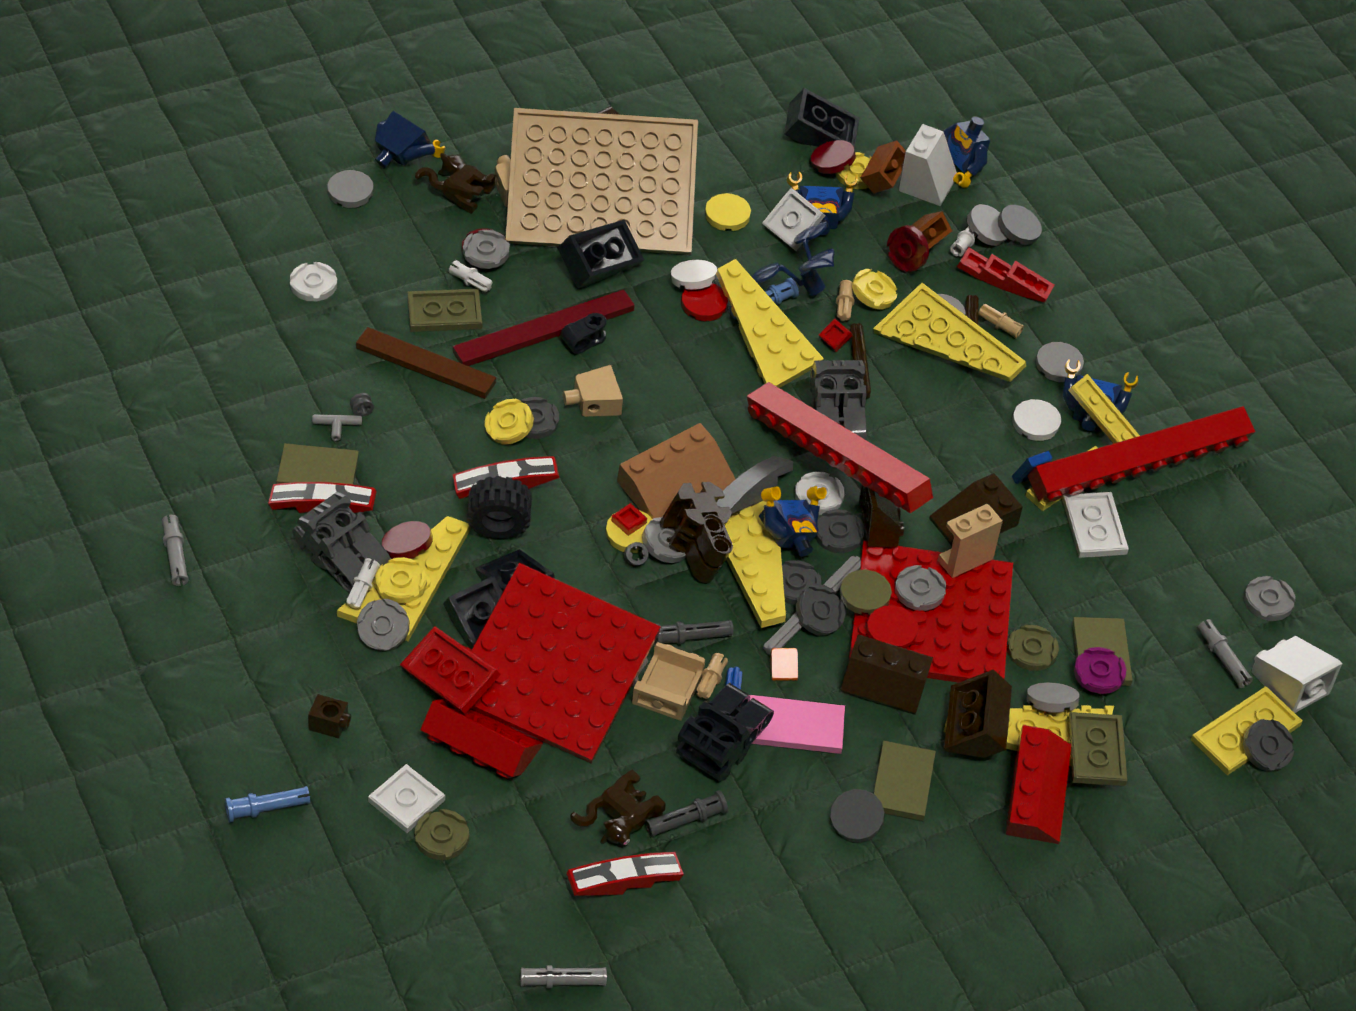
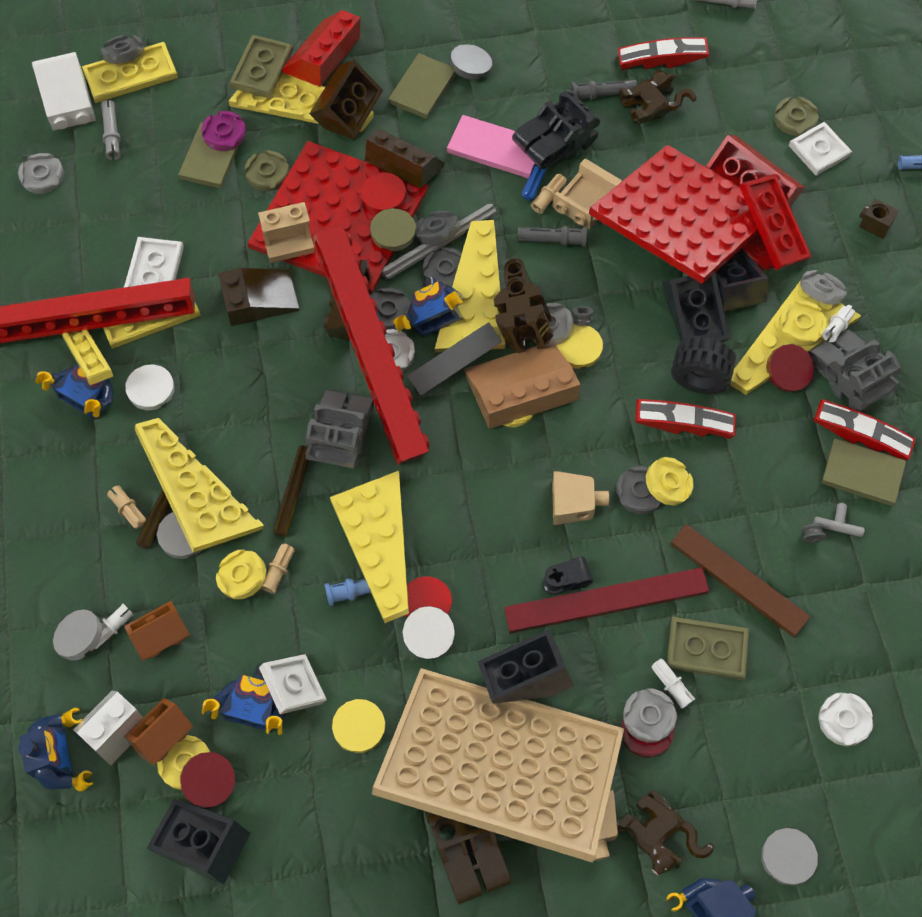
camera: 160 degrees left, 15 degrees up
red tile [611,503,647,536] -> none
dark blue plant [751,221,835,296] -> none
slope [770,648,798,680] -> none
red tile [819,319,853,352] -> none
dark red tile [887,225,929,272] -> none
light grey tile [895,565,946,611] -> none
red slope [957,247,1054,302] -> none
tile [998,204,1042,245] -> none
blue tile [1012,451,1052,484] -> none
light grey tile [1027,683,1079,713] -> none
light grey tile [1036,342,1084,382] -> none

